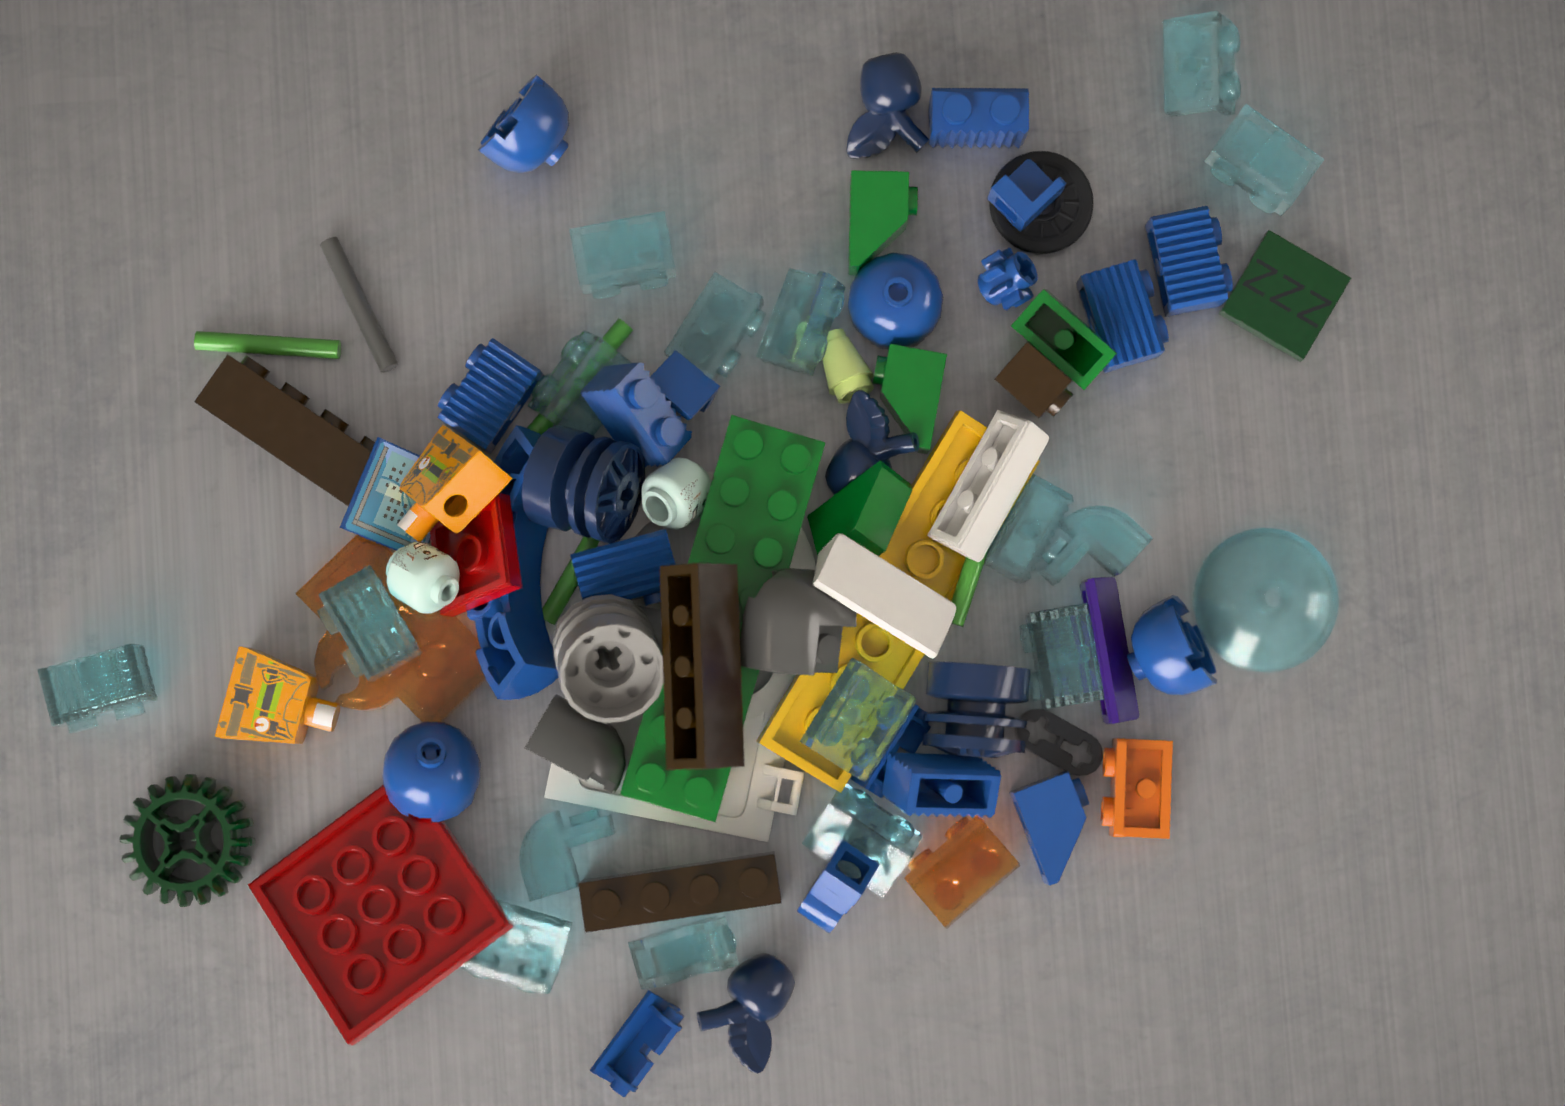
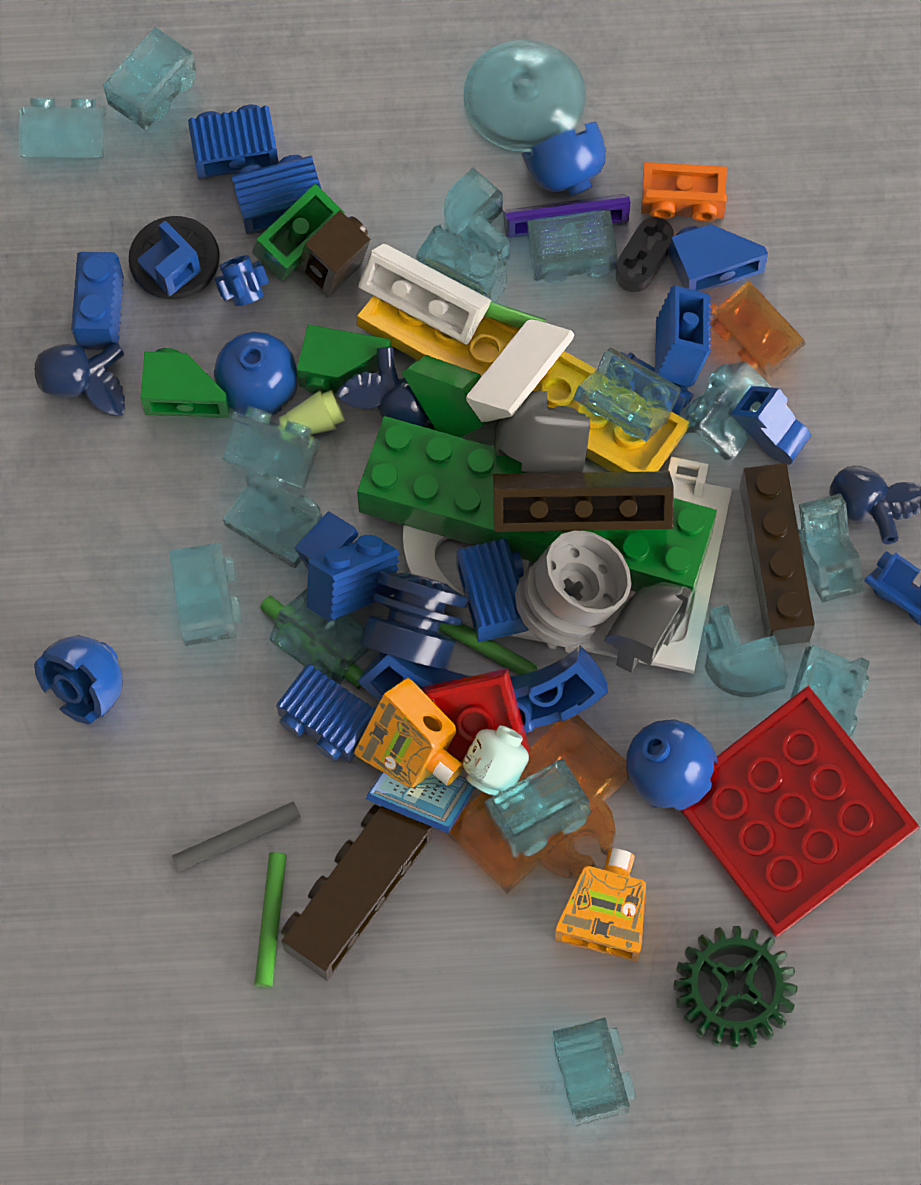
camera: 85 degrees left, 15 degrees down
light aqua head [641,457,711,530] -> none
dark blue wheel [922,662,1031,758] -> none
dark green tile [1218,230,1351,362] -> none

